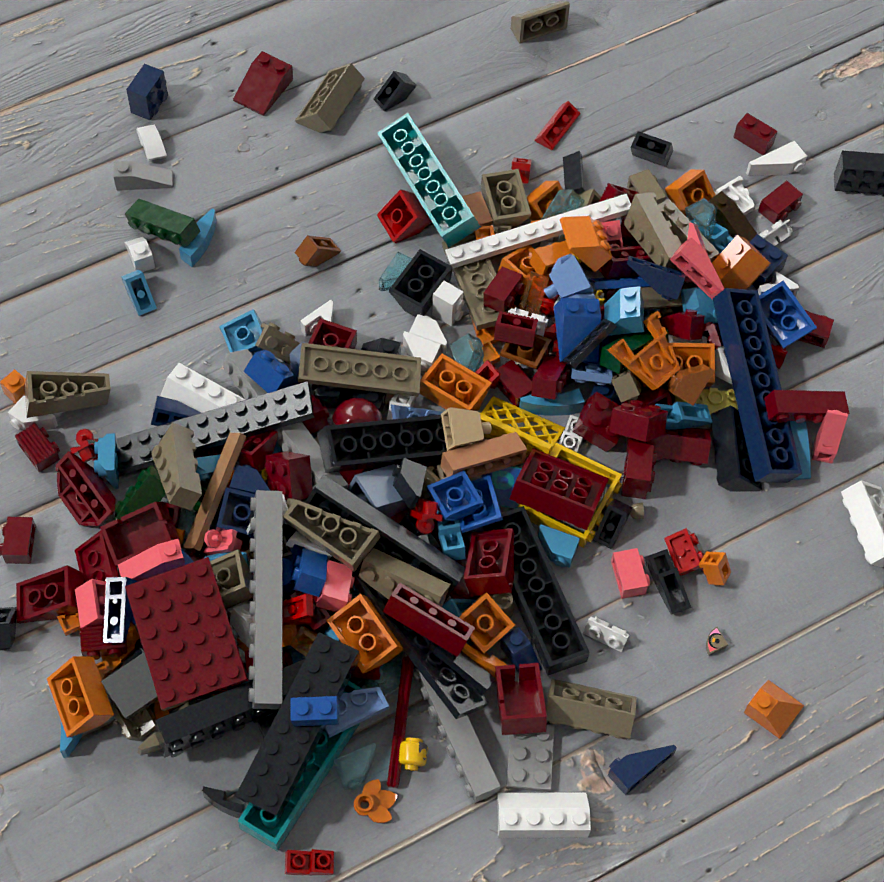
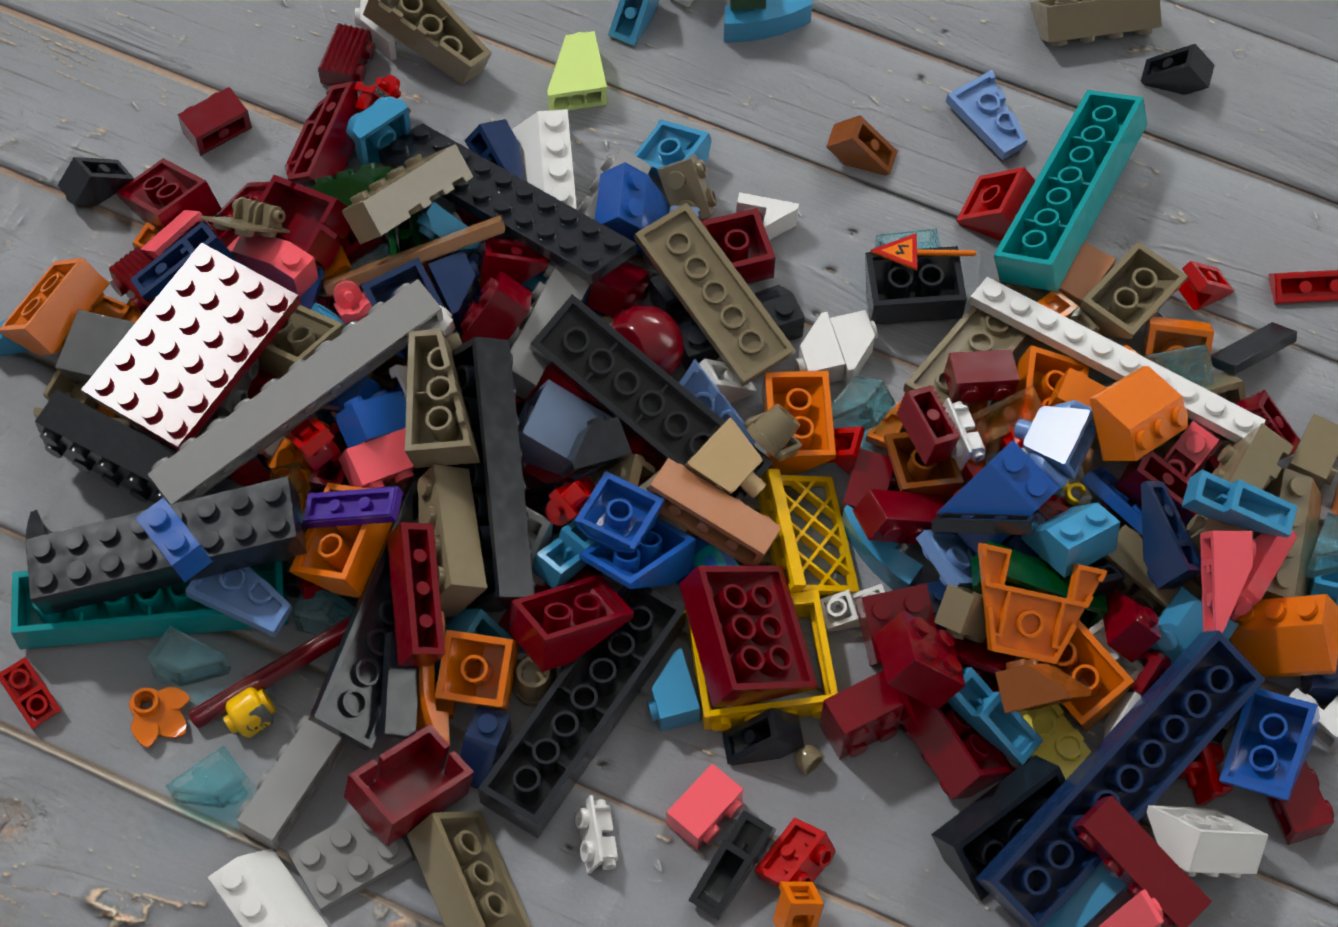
camera: 55 degrees right, 0 degrees up
white brick [432,281,464,326] -> none
none -> clear light blue slope [166,746,252,808]
none -> dark tan hinge [200,197,290,238]
none -> dark purple tile [302,486,403,529]
none -> yellowish green slope [547,31,607,111]
none -> dark tan piece [744,404,802,461]
none -> piece [870,233,976,271]
none -> medium blue wing [946,70,1027,160]
none -> white slope [1146,805,1268,878]
none -> dark azure slope [1182,469,1298,538]

